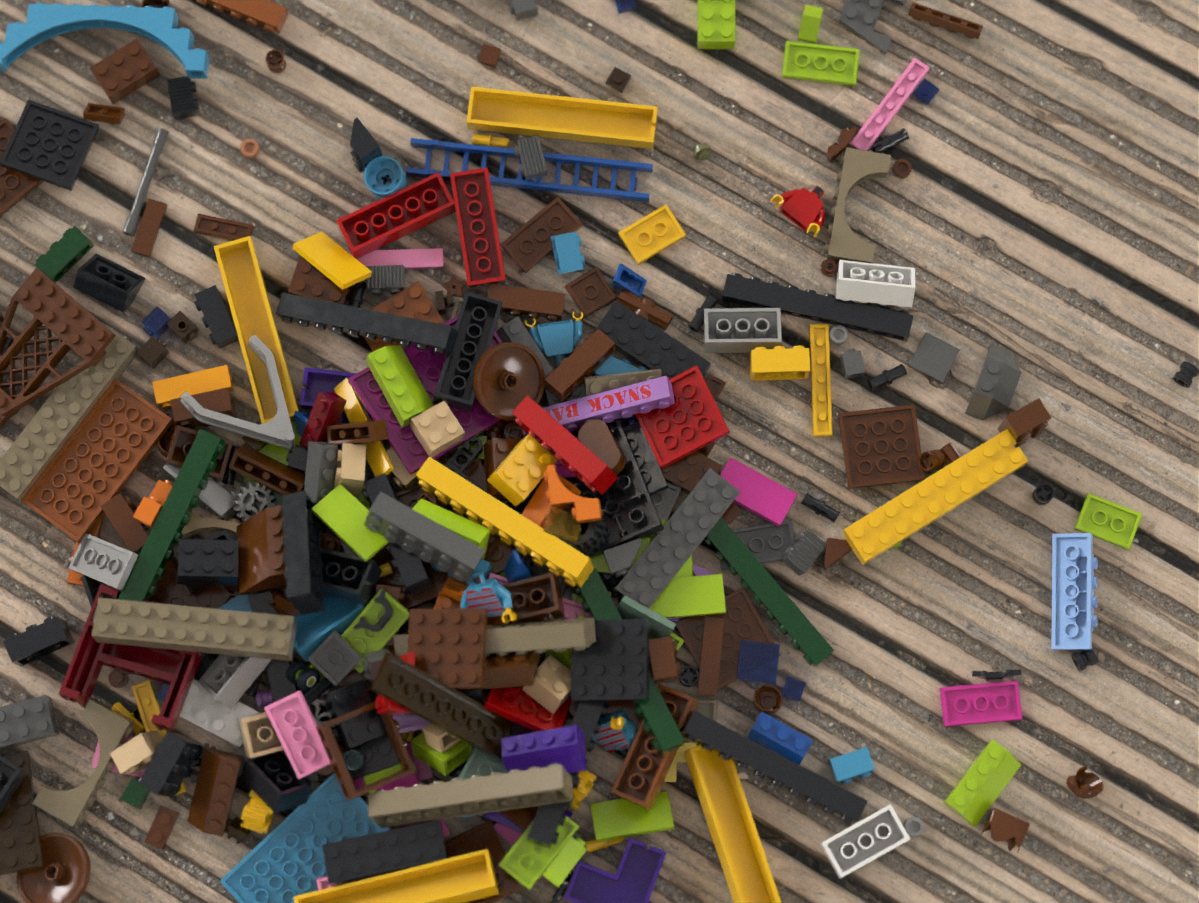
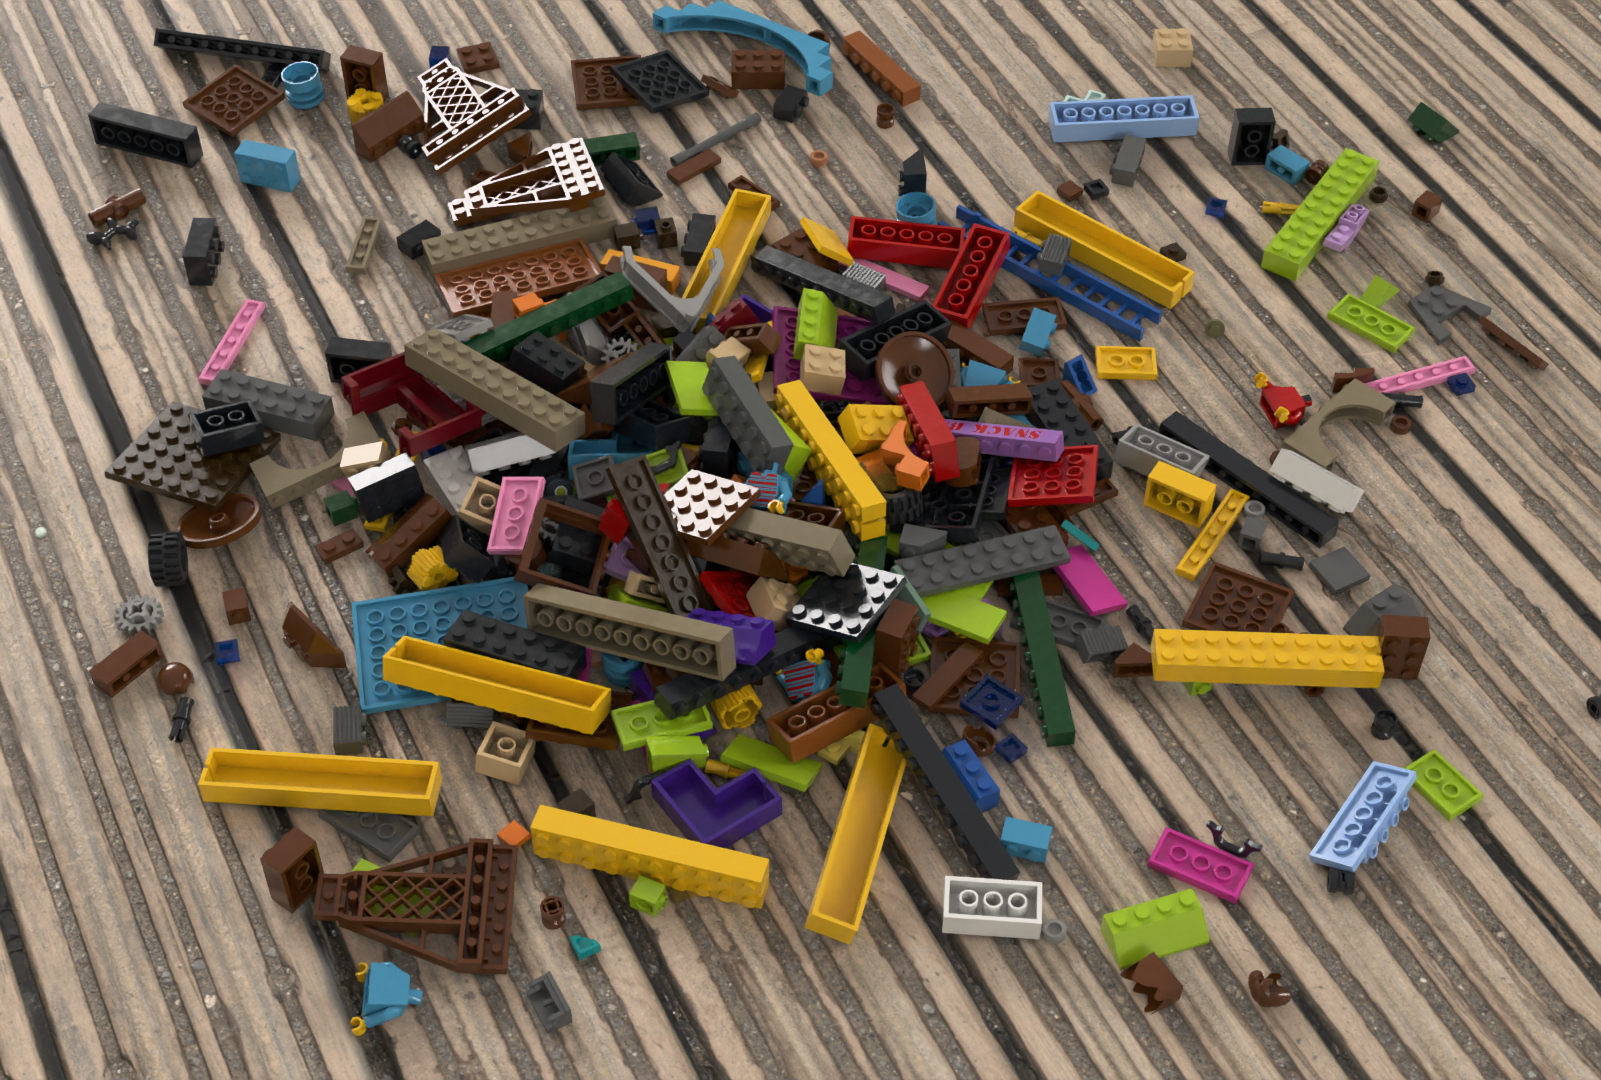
camera: 30 degrees right, 30 degrees down
none -> teal tile [1060,520,1100,553]
none -> black plate [1083,179,1110,200]

